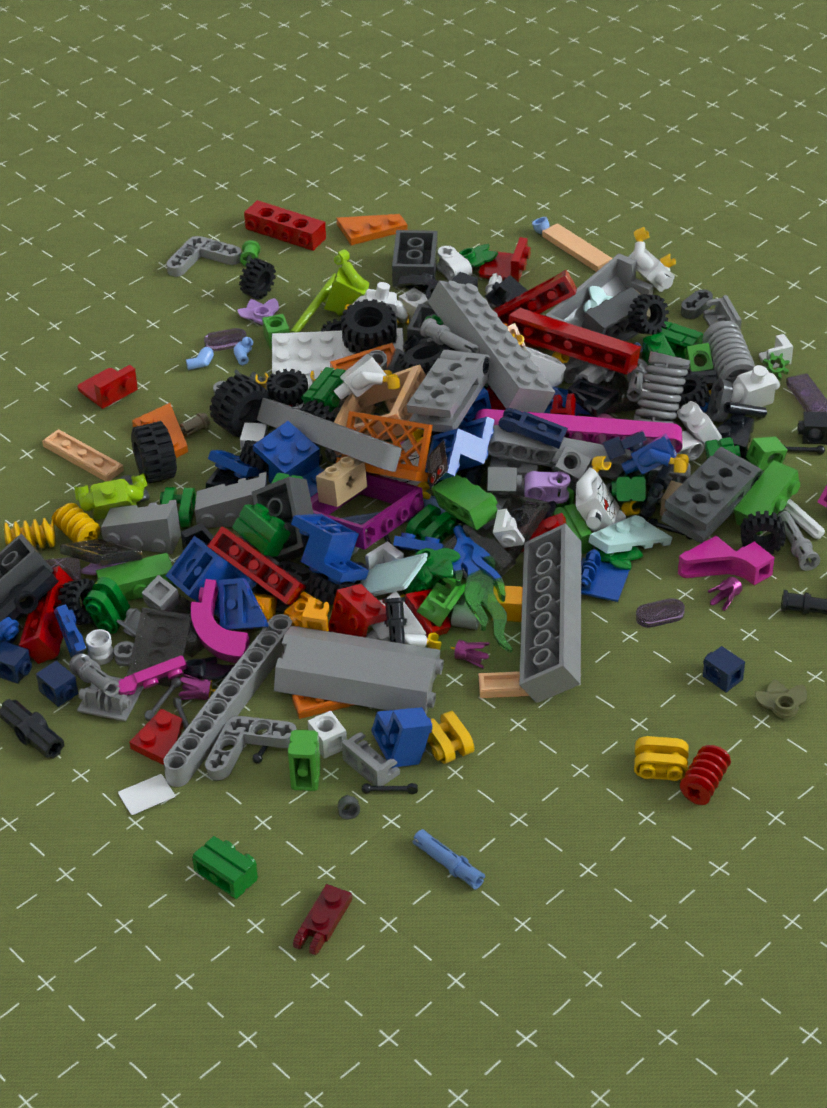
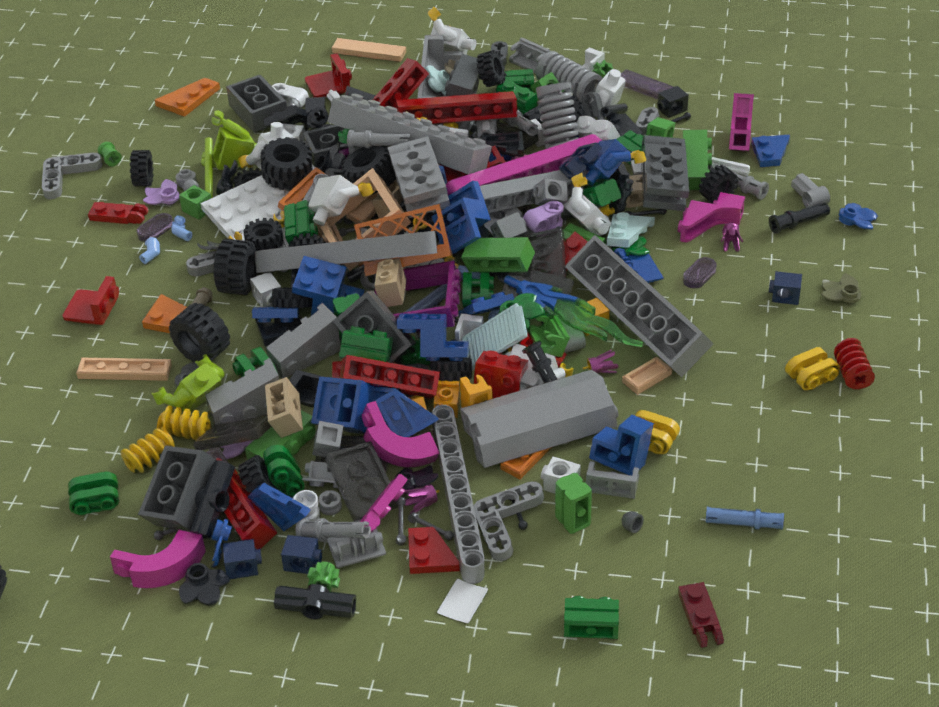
camera: 35 degrees left, 0 degrees up
red brick [244,200,326,251] -> none
black hinge [361,783,418,794] -> none
black sticker [427,441,448,490] -> none
green plate [459,244,498,267] -> none
white bracket [493,509,525,548] -> none
dark blue hinge [498,408,568,449] -> none
light blue hinge [532,217,549,234] -> none
none -> red hinge [88,202,149,224]
none -> light grey plate [176,169,199,191]
none -> black plate [216,160,238,195]
none -> tan brick [265,377,303,438]
none -> bright green gear [307,562,340,592]
none -> light grey beam [636,107,659,136]

